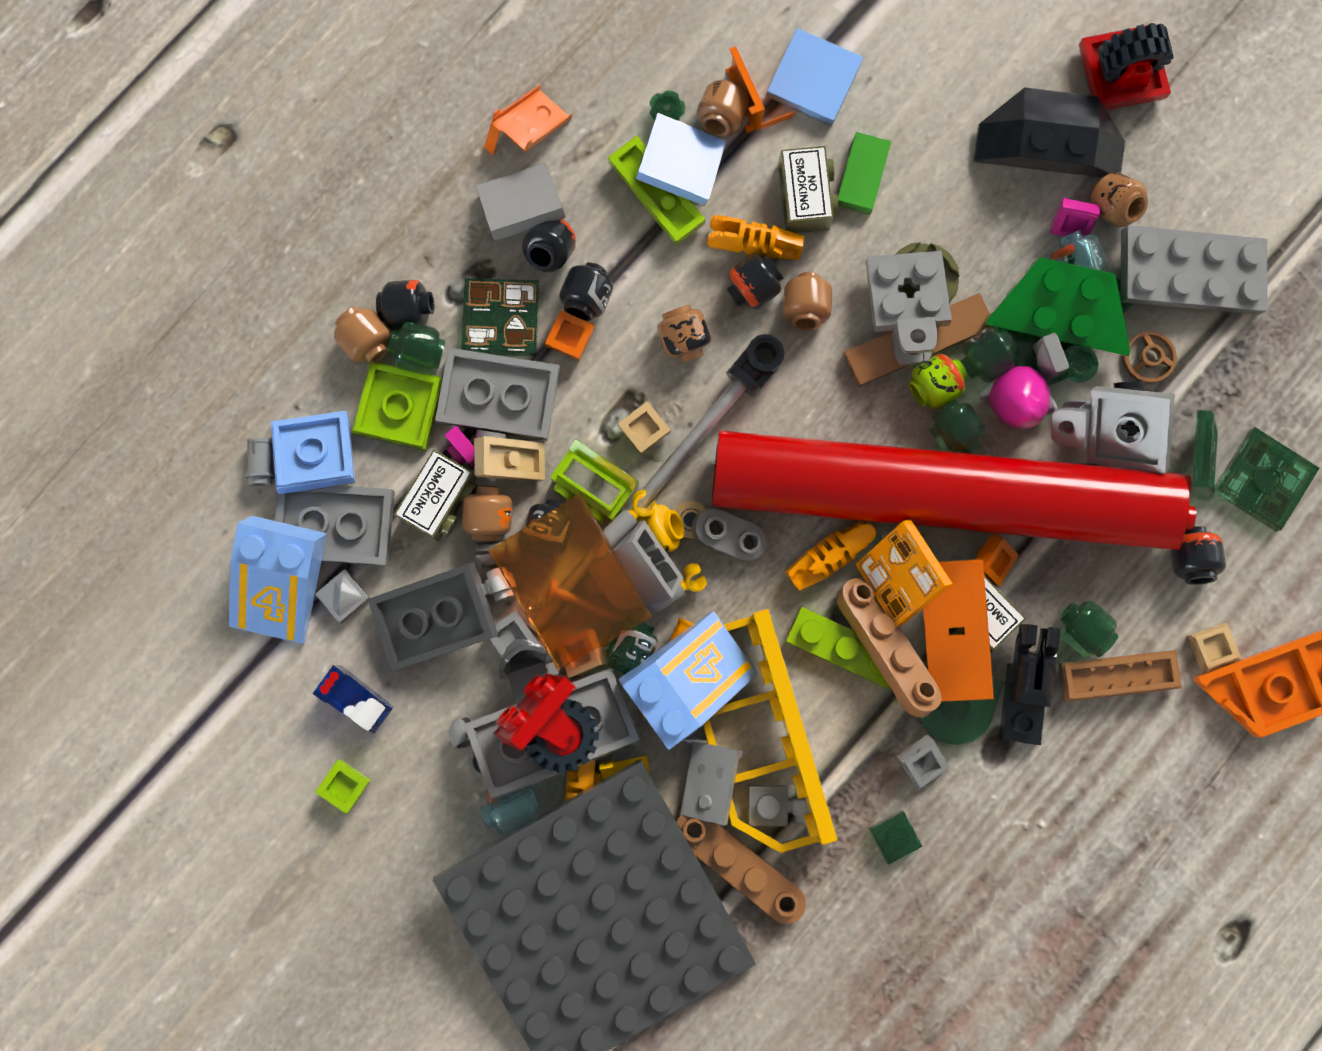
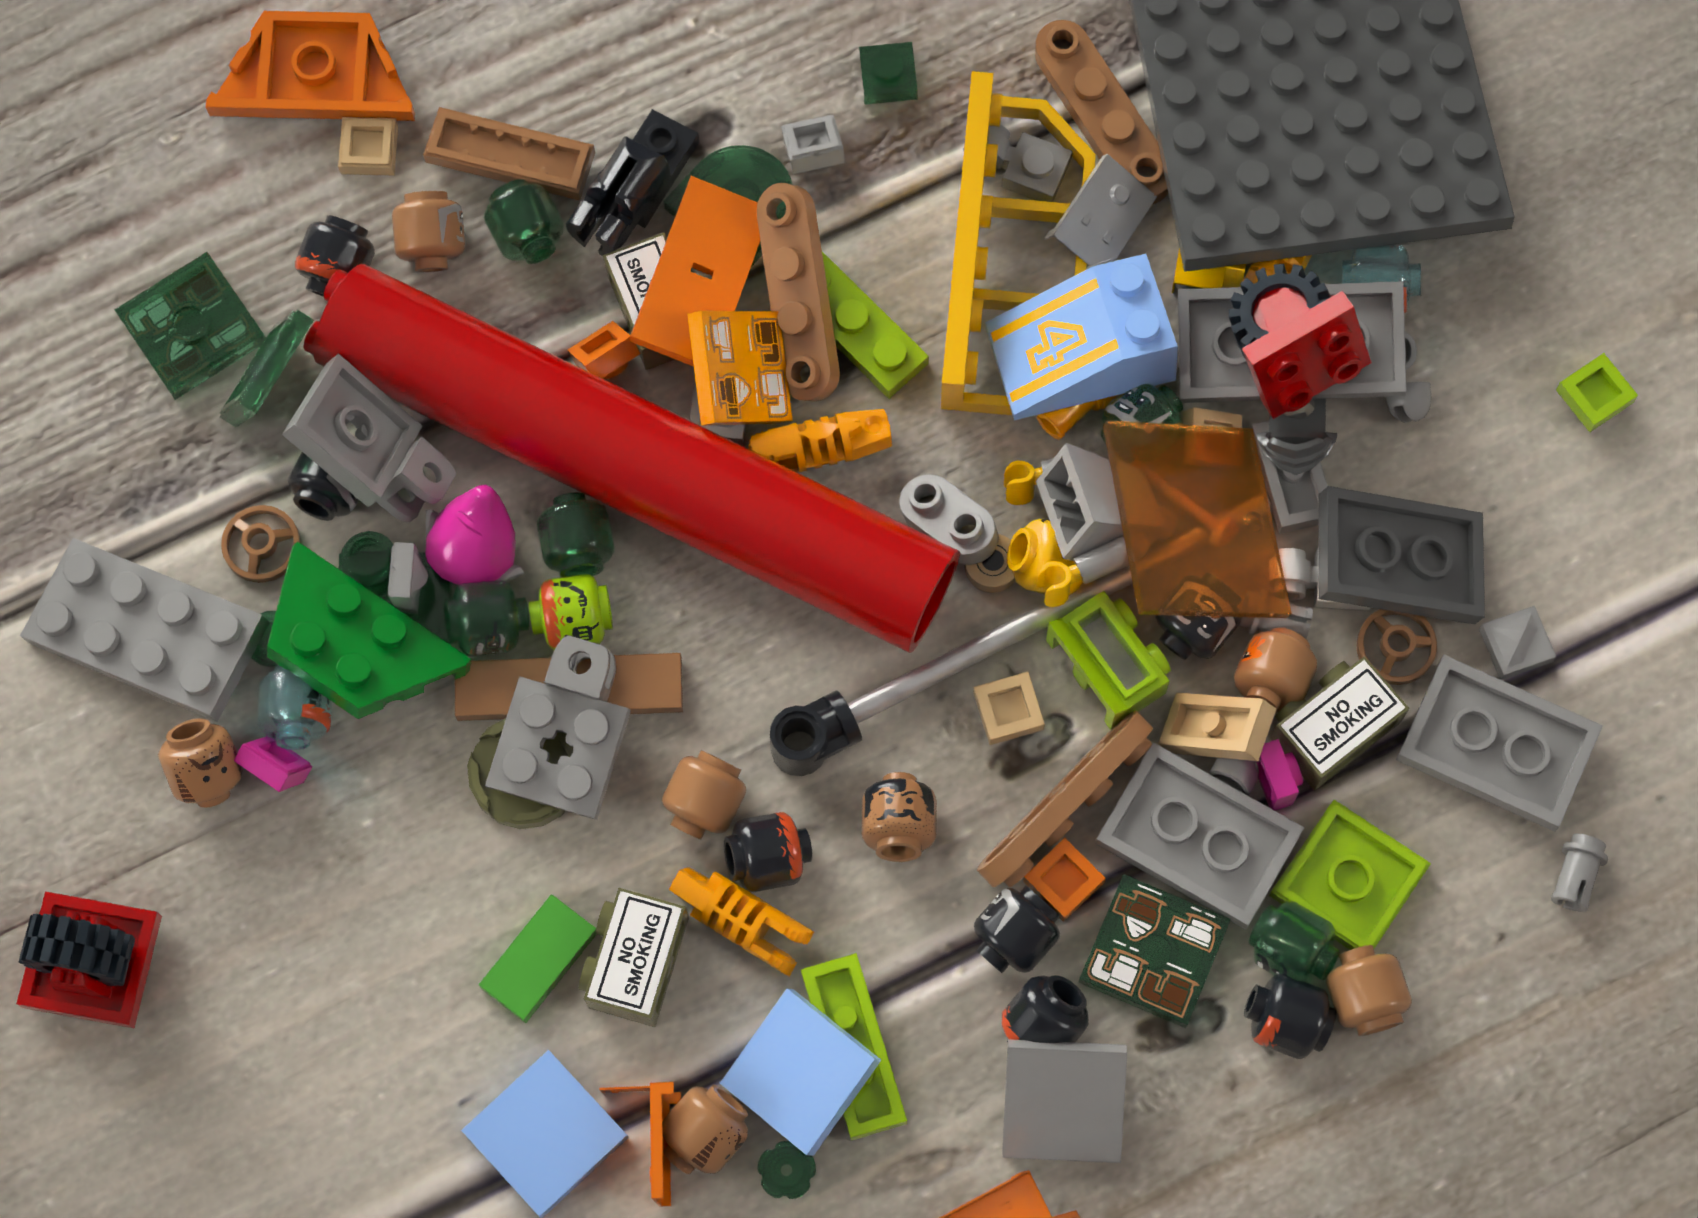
camera: 155 degrees left, 10 degrees down
light blue slope [229,516,327,644] -> none
light blue tile [271,411,356,494] -> none
clear blue leg [312,665,394,734] -> none
black wedge [973,87,1125,178] -> none
none -> medium nougat head [392,191,465,272]
none -> medium nougat plate [977,710,1153,888]
none -> medium nougat piece [1356,609,1437,685]

